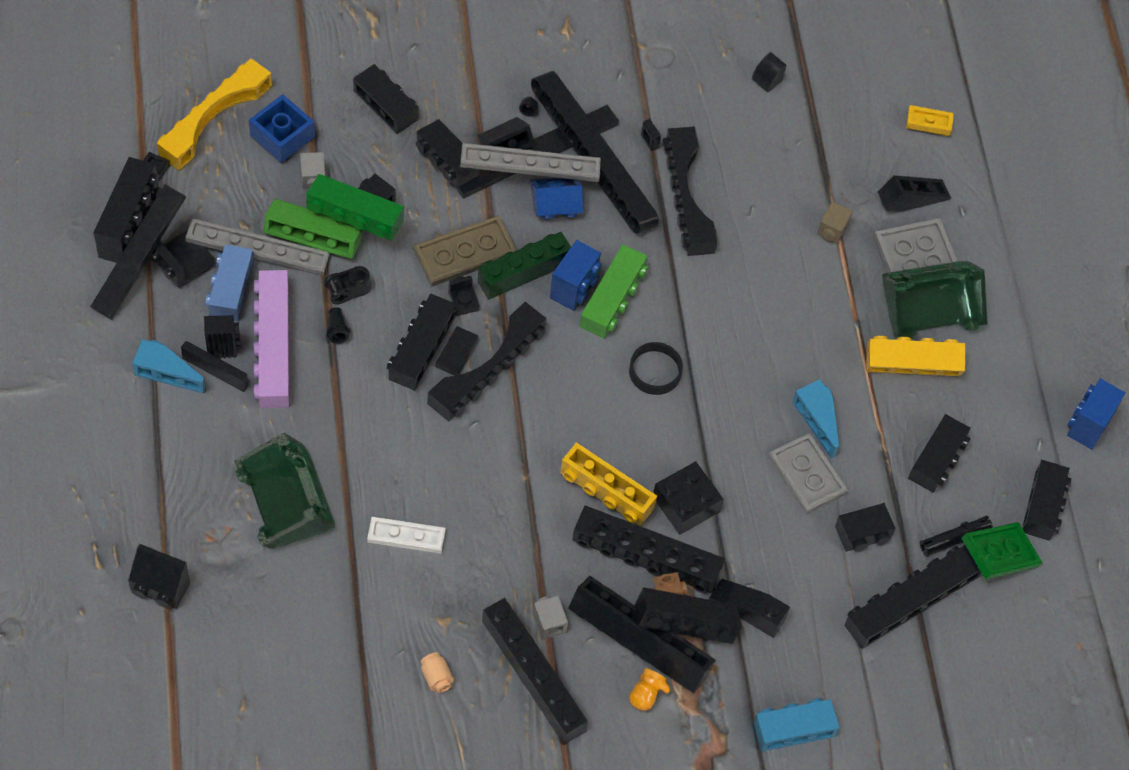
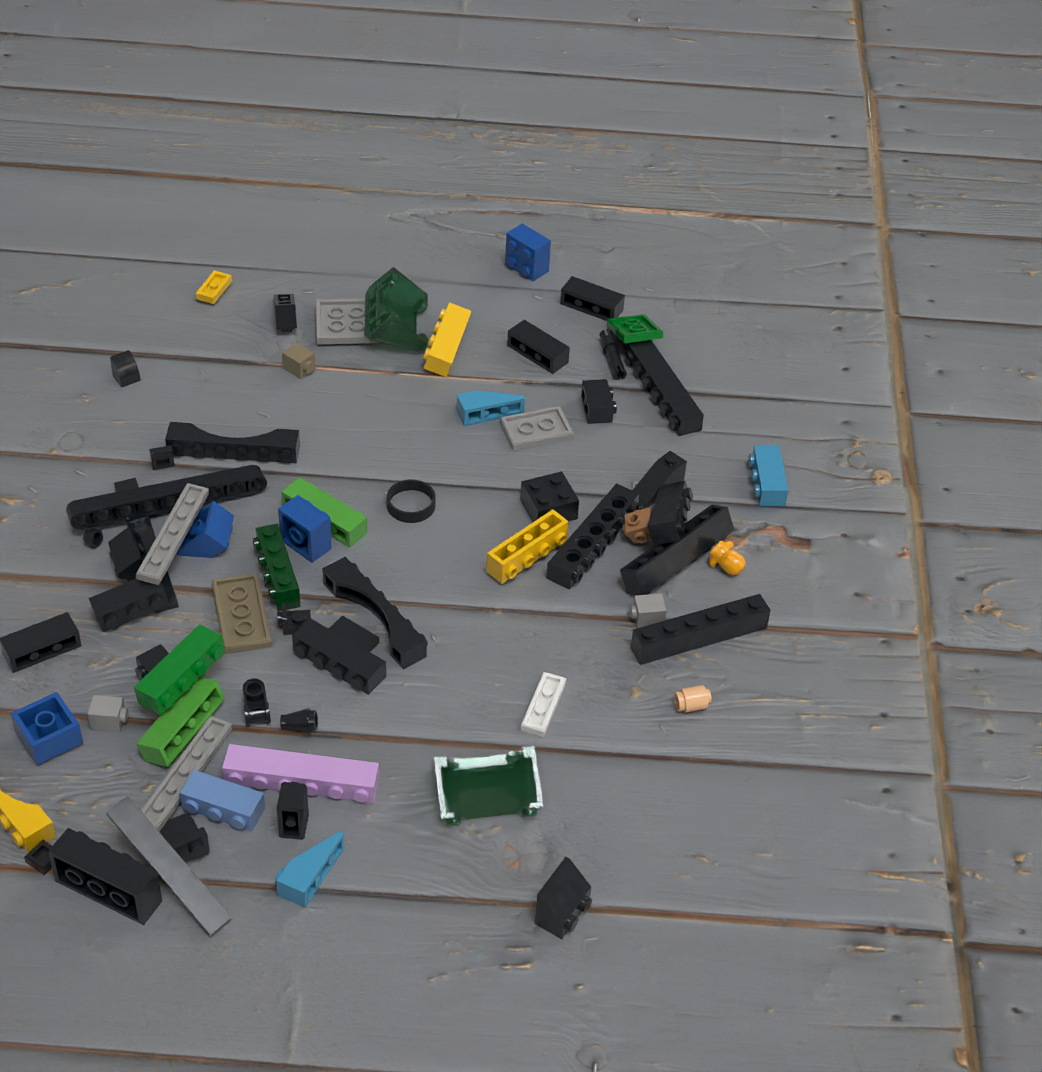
camera: 75 degrees left, 15 degrees down
black tile [181,341,248,392] -> none

